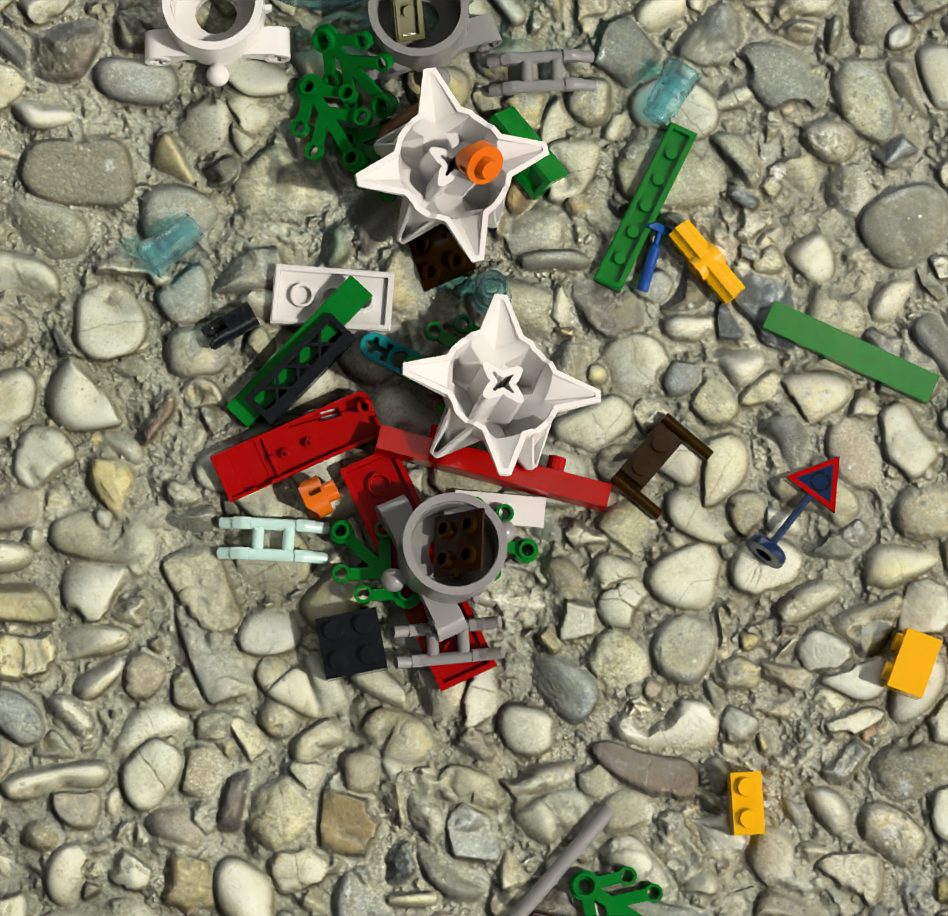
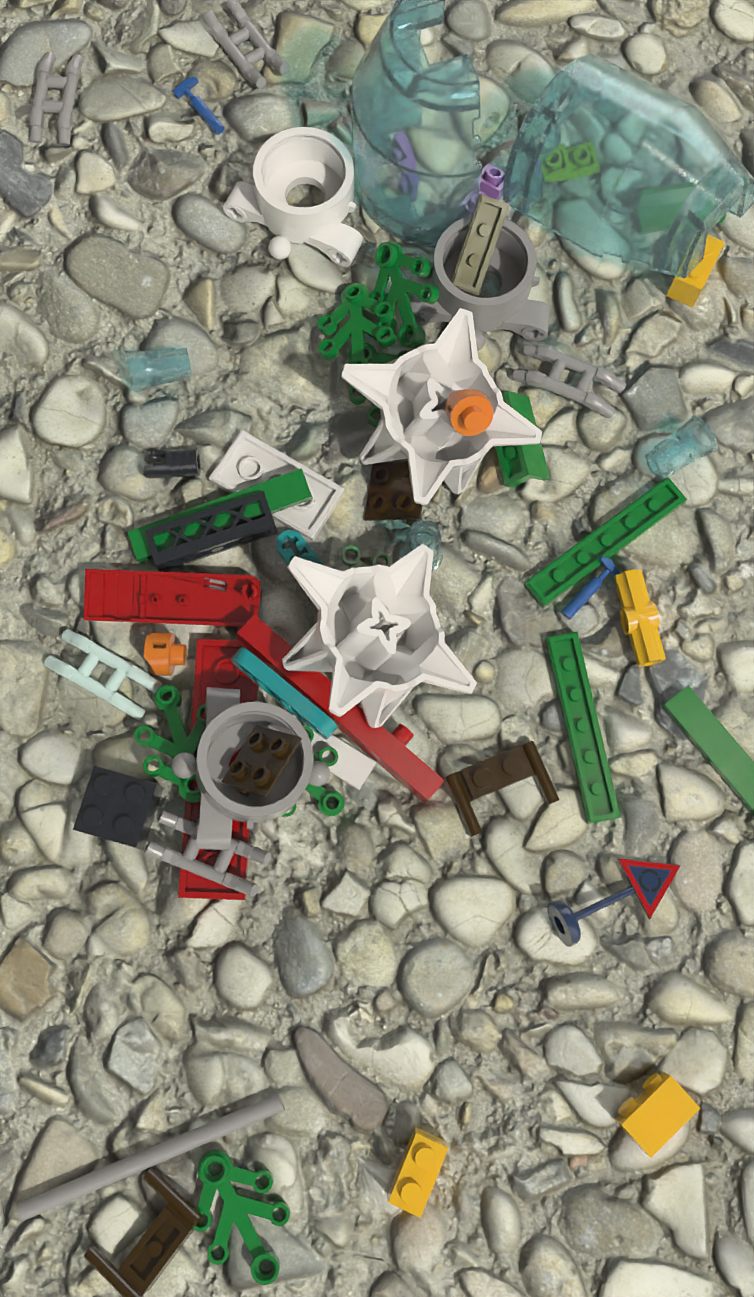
camera: 30 degrees right, 5 degrees down
none -> teal beam [230,647,338,740]
none -> green tile [545,631,621,824]

